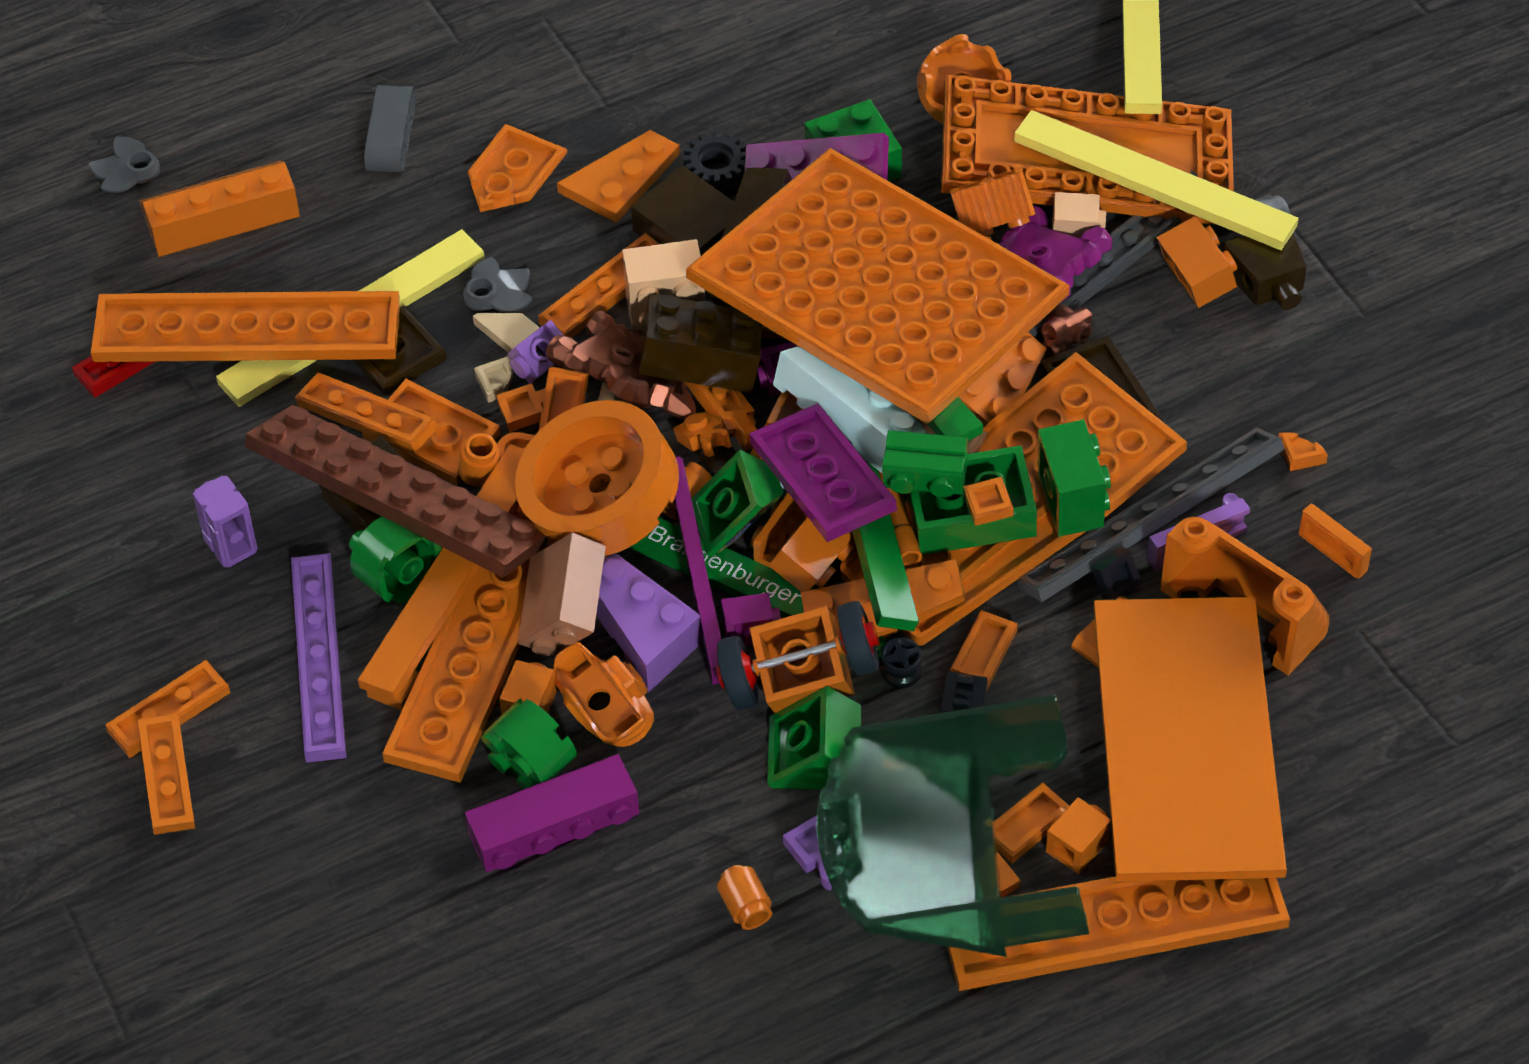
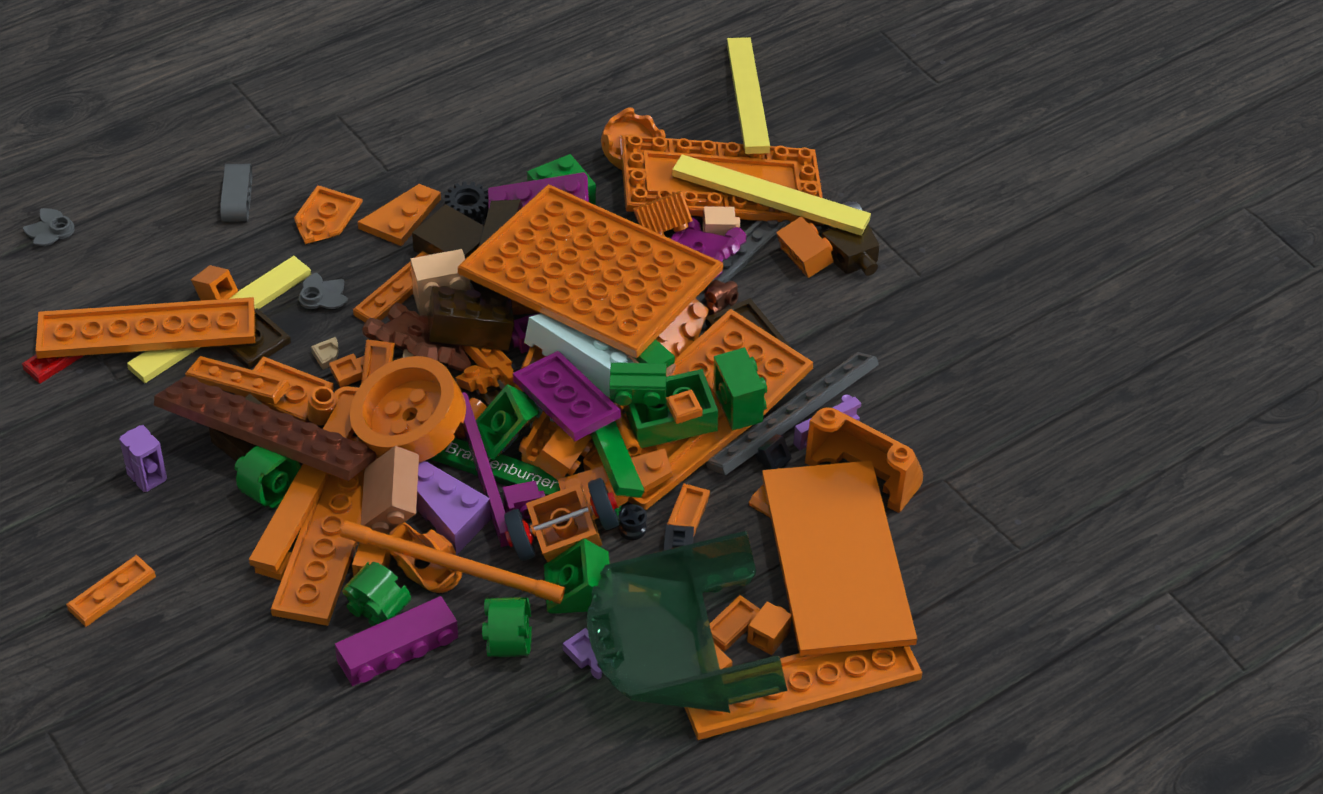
camera: 10 degrees left, 5 degrees down
orange plate [137,713,195,835] -> none
orange slope [139,161,300,257] -> none
medium lavender tile [291,553,347,763] -> none
tan tile [473,313,540,353] -> none
medium lavender brick [507,320,563,384] -> none
orange brick [717,865,772,930] -> none
orange tile [1278,432,1328,471] -> none
orange tile [1299,503,1372,579] -> none
none -> orange brick [191,265,238,301]
none -> orange piece [340,520,565,604]
none -> green brick [482,597,532,657]

